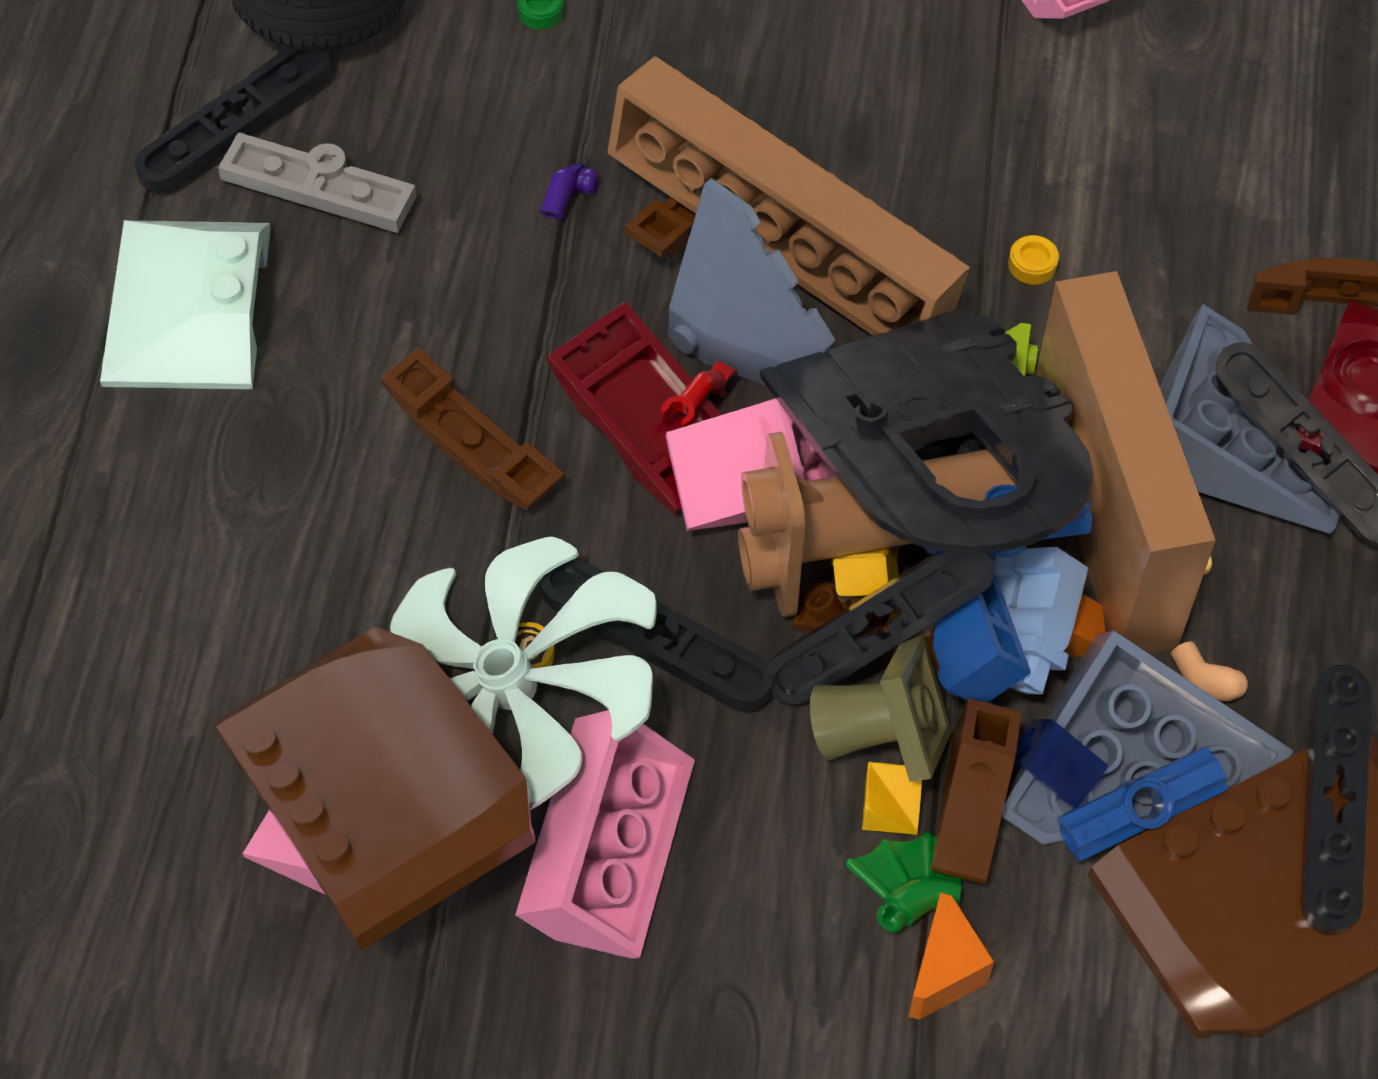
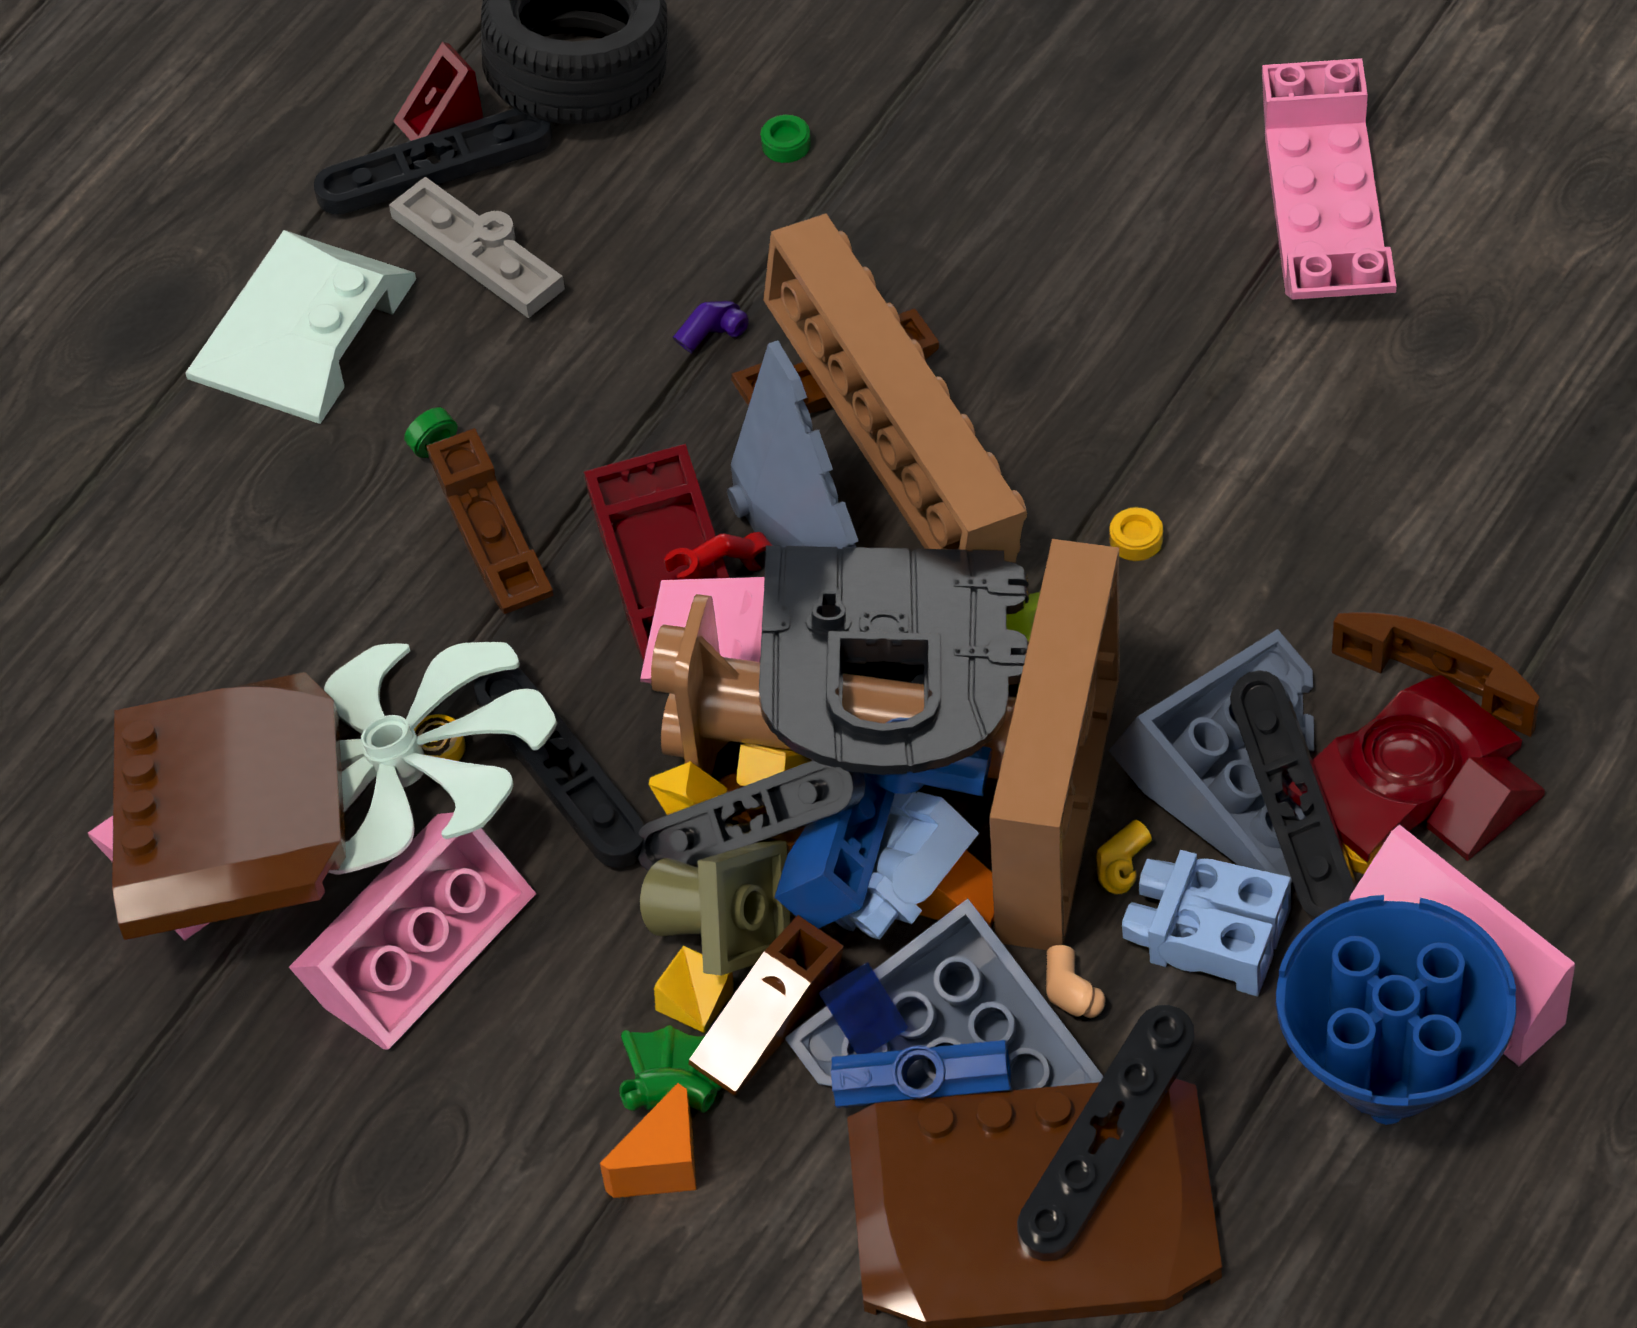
camera: 30 degrees right, 5 degrees down
none -> dark red slope [393,42,483,141]
none -> green tile [404,407,458,458]
none -> yellow slope [649,761,727,815]
none -> light blue hips [1122,850,1291,997]

